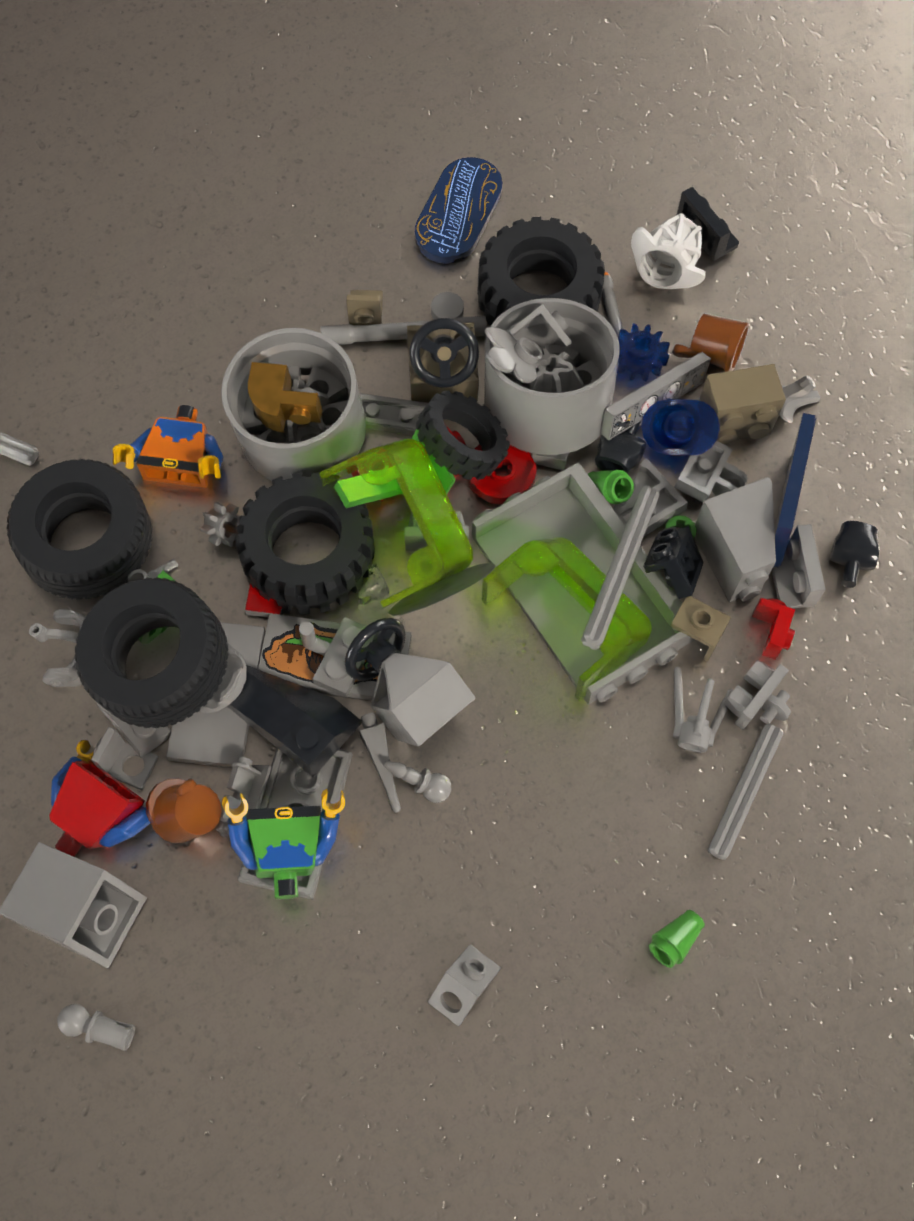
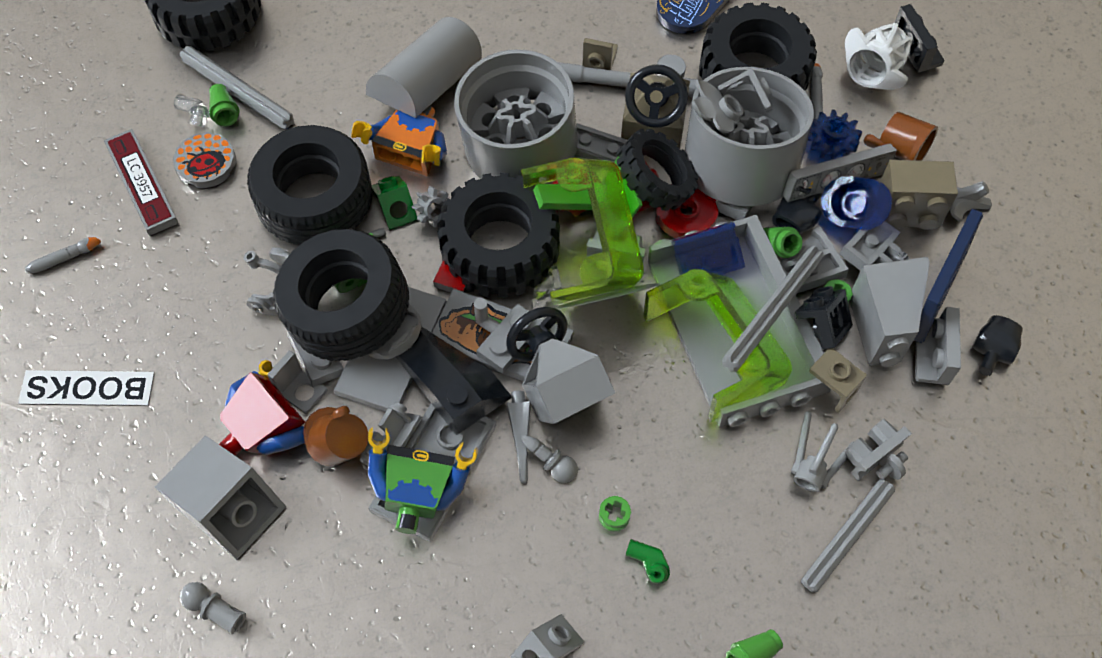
camera: 15 degrees right, 5 degrees down
pearl gold brick [248,362,323,432] -> none
red bracket [752,598,795,660] -> none
none -> light grey brick [366,17,482,118]
none -> green bracket [372,176,418,229]
none -> bright green bush [599,496,631,532]
none -> green arm [625,539,670,584]
none -> clear blue plate [671,222,745,286]

